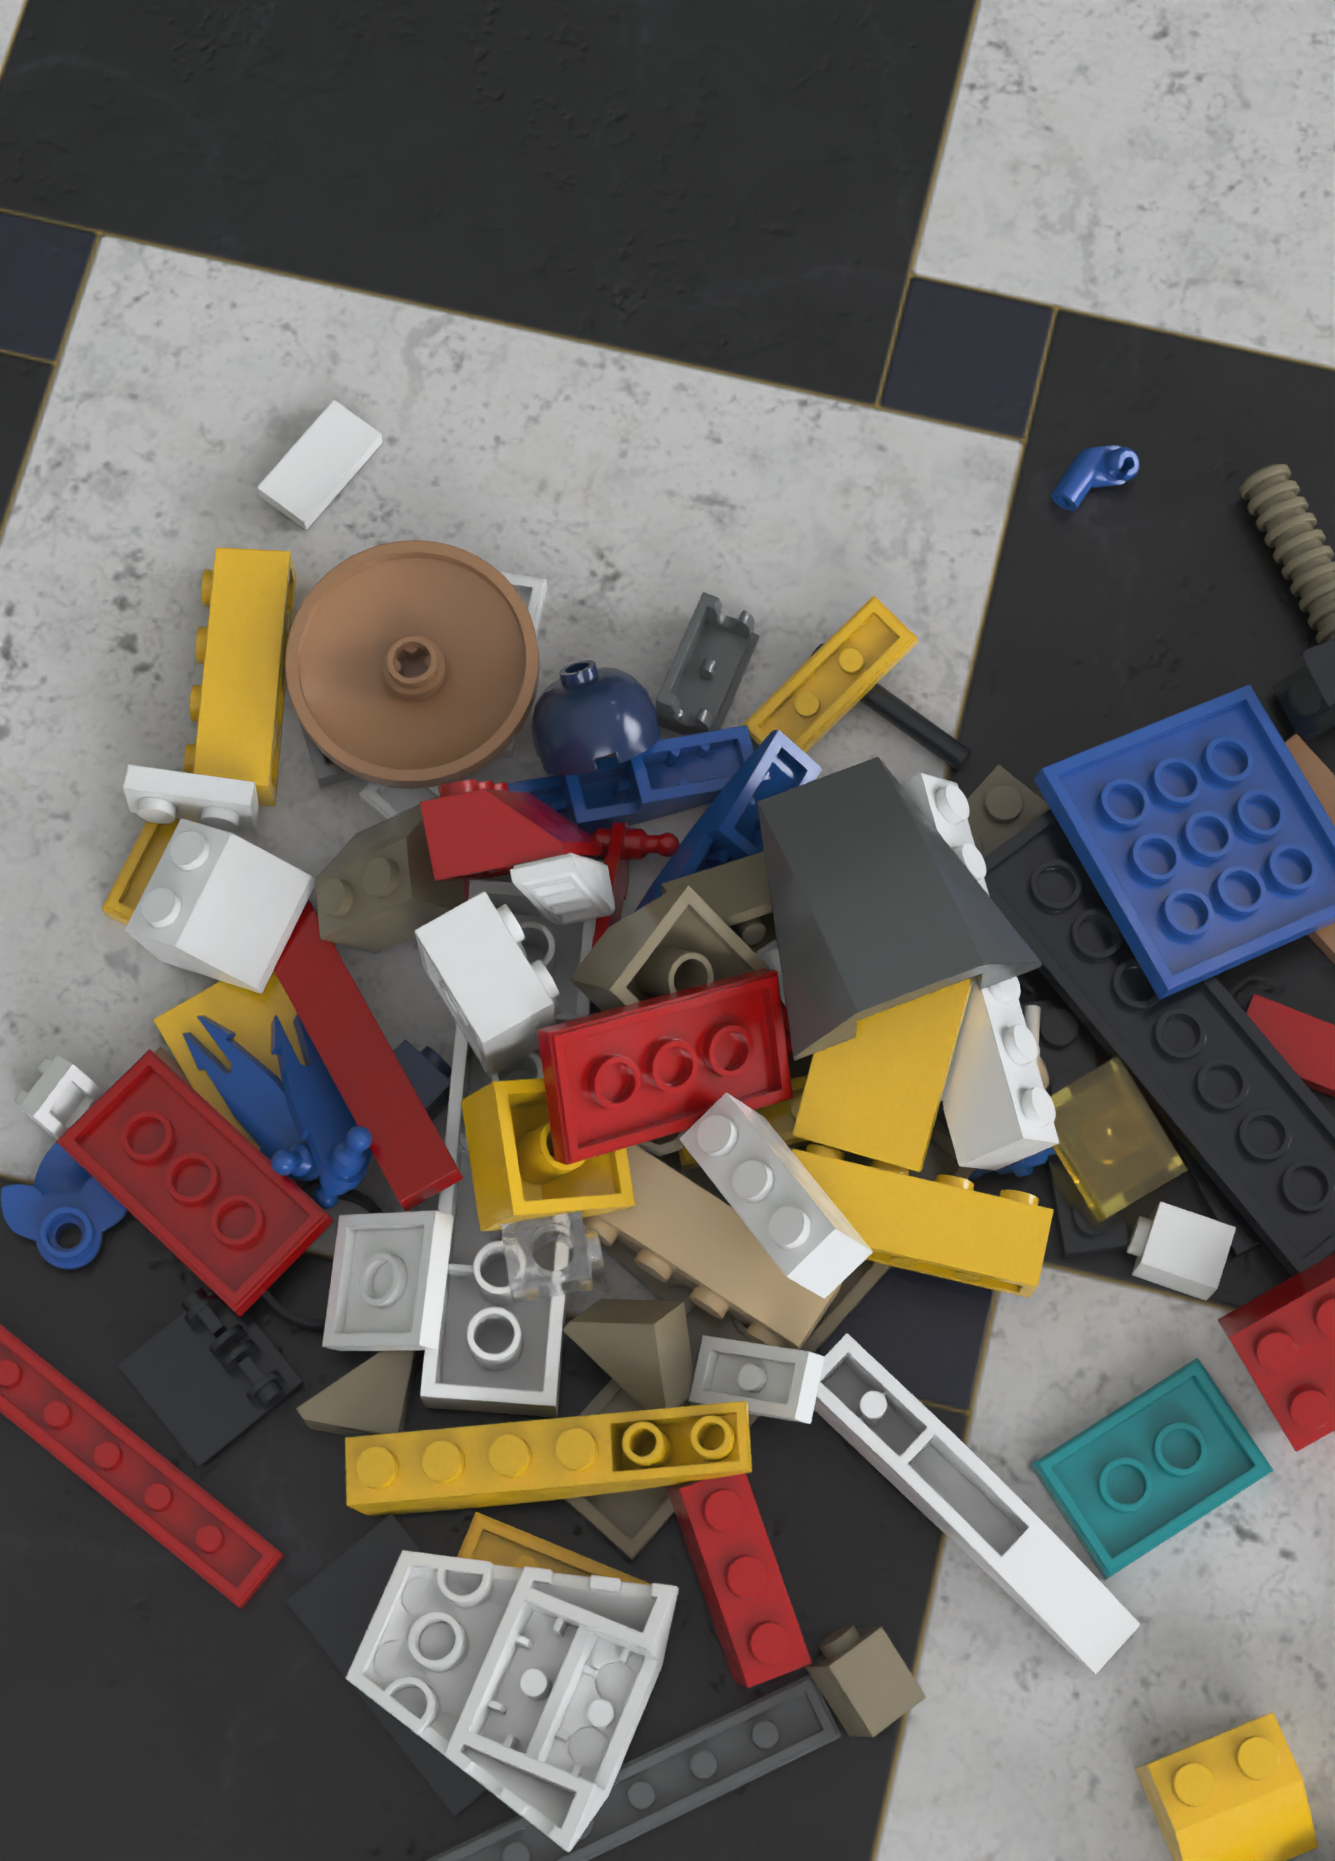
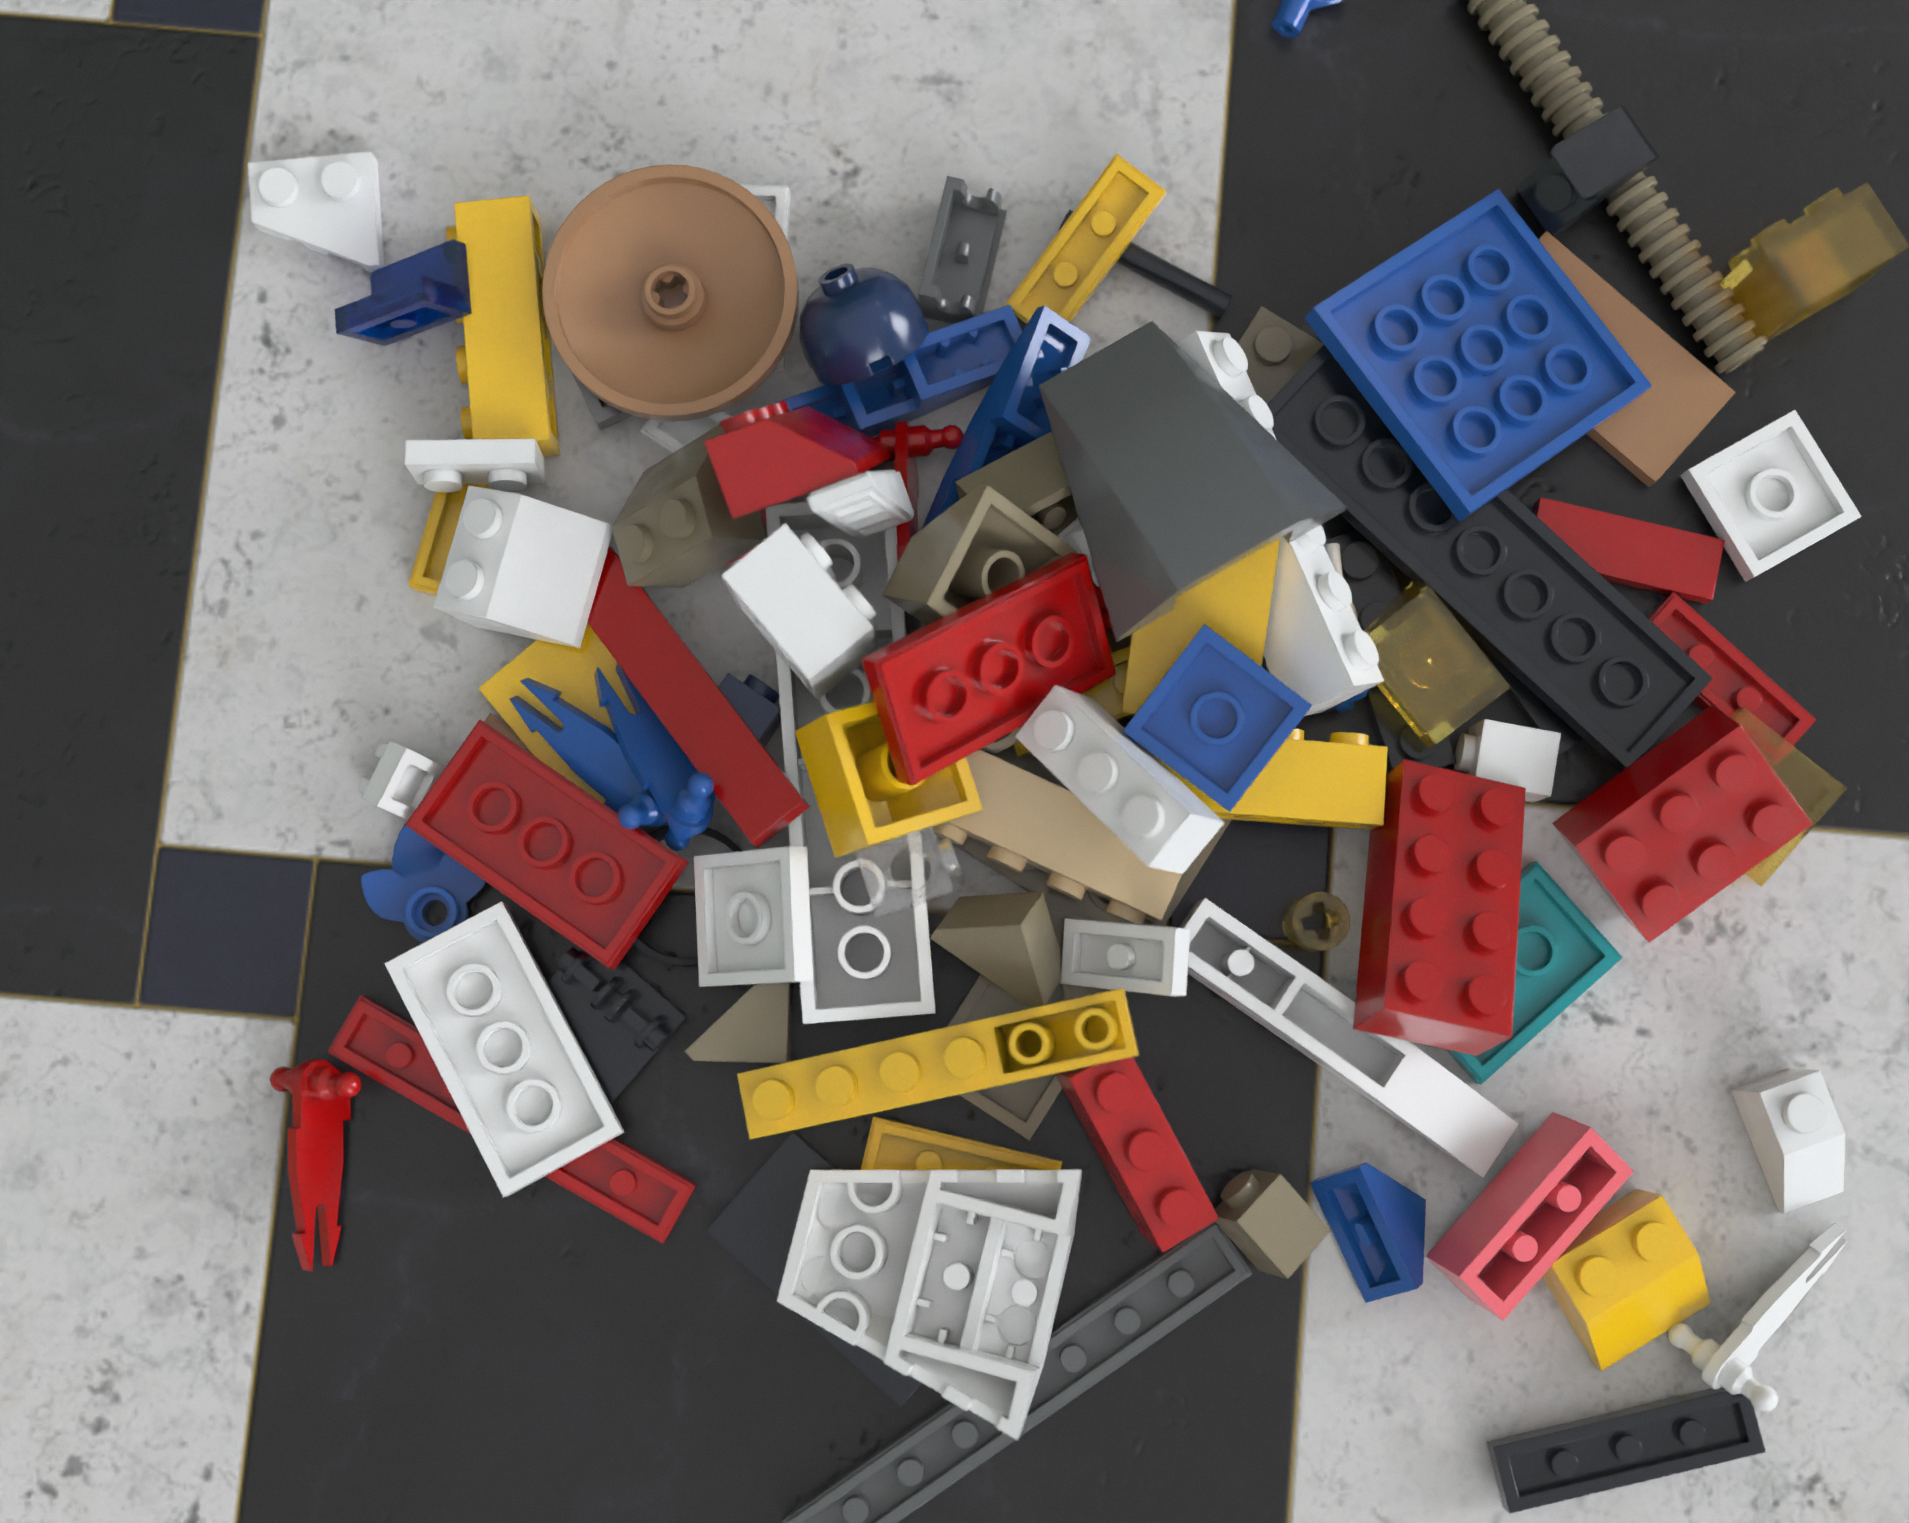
camera: 10 degrees left, 10 degrees up
white tile [257,400,383,530] -> none
none -> white wing [248,151,385,274]
none -> clear blue panel [334,239,472,346]
none -> white plate [384,901,625,1197]
none -> blue plate [1123,624,1312,812]
none -> clear yellow bush [1283,892,1350,952]
none -> blue slope [1310,1162,1426,1303]
none -> red brick [1353,759,1526,1056]
none -> coral brick [1425,1112,1634,1321]

